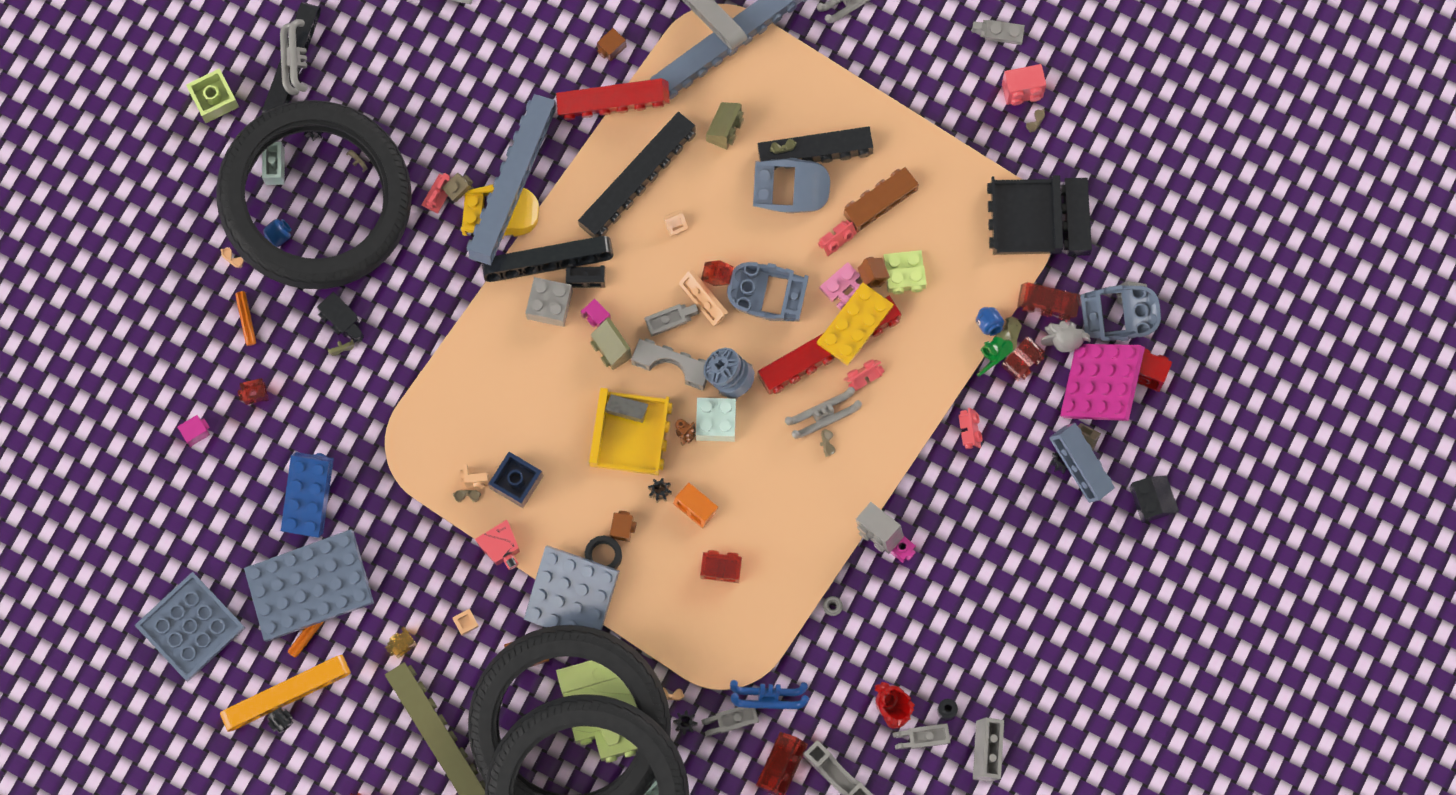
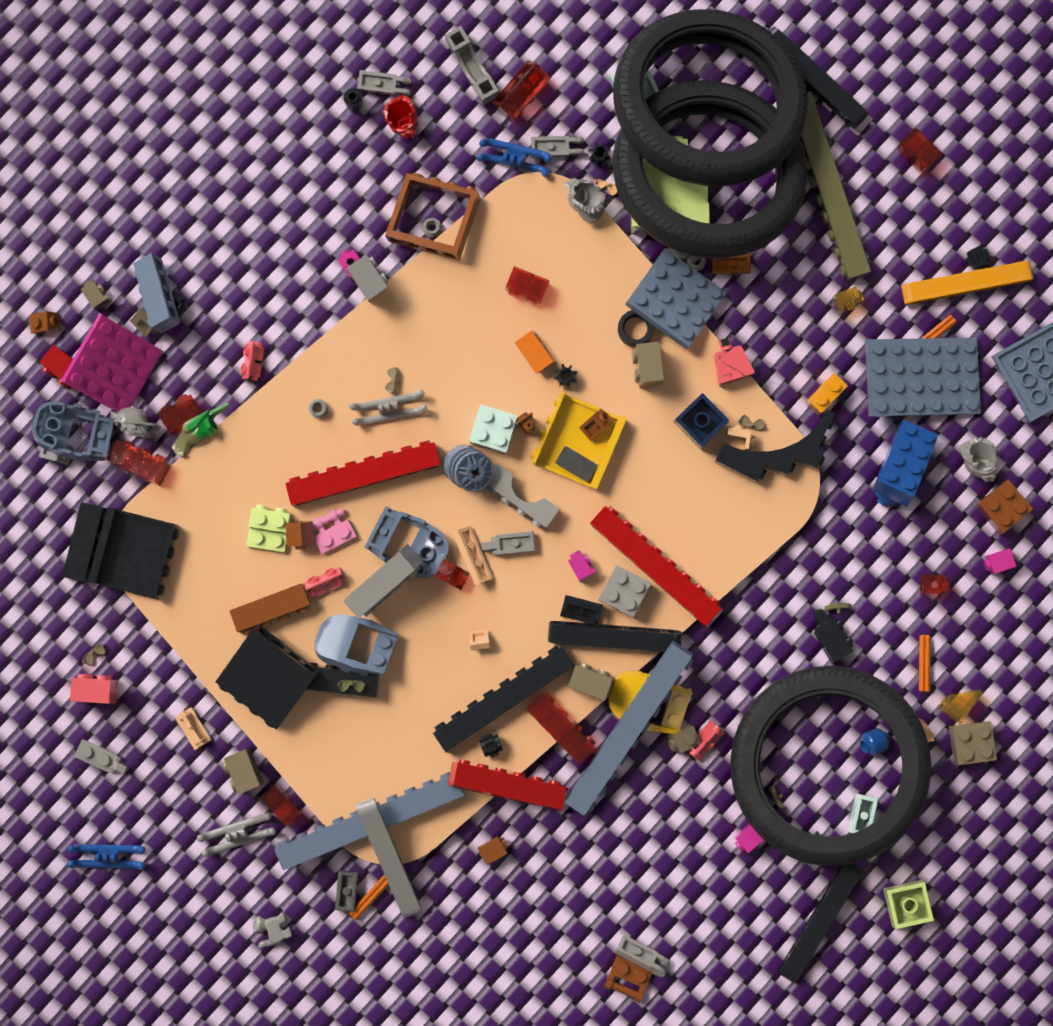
camera: 165 degrees left, 10 degrees up
light grey piece [280,19,308,95] -> none
light nougat plate [453,609,479,636] -> none
slope [590,317,632,370] -> none
dark orange brick [610,511,637,542] -> none
olive slope [706,102,744,150] -> none
yellow plate [817,282,894,366] -> none
coral hinge [844,359,885,391] -> none
light grey brick [973,717,1004,782] -> none
blue head [976,307,1004,336] -> none
black slope [1129,475,1179,523] -> none
none -> dark orange bracket [30,311,61,334]
none -> dark tan brick [80,279,112,311]
none -> light nougat hinge [175,707,211,750]
none -> black panel [215,625,320,729]
none -> dark tan brick [223,748,264,794]
none -> clear red brick [260,783,302,826]
none -> light grey plate [309,399,328,418]
none -> light grey brick [343,544,423,619]
none -> dark orange window [385,173,481,261]
none -> black gear [479,733,503,758]
none -> clear red brick [525,692,596,765]
none -> light grey hair [564,178,606,223]
none -> dark tan brick [567,663,613,700]
none -> dark orange bracket [579,409,613,442]
none -> red brick [590,506,721,626]
none -> dark tan brick [632,342,664,388]
none -> black arch [714,410,836,483]
none -> dark pink brick [734,824,764,853]
none -> light orange brick [805,373,848,416]
none -> clear yellow slope [939,690,982,724]
none -> dark tan brick [948,721,997,765]
none -> light grey hair [960,437,998,482]
none -> dark orange brick [975,479,1033,535]

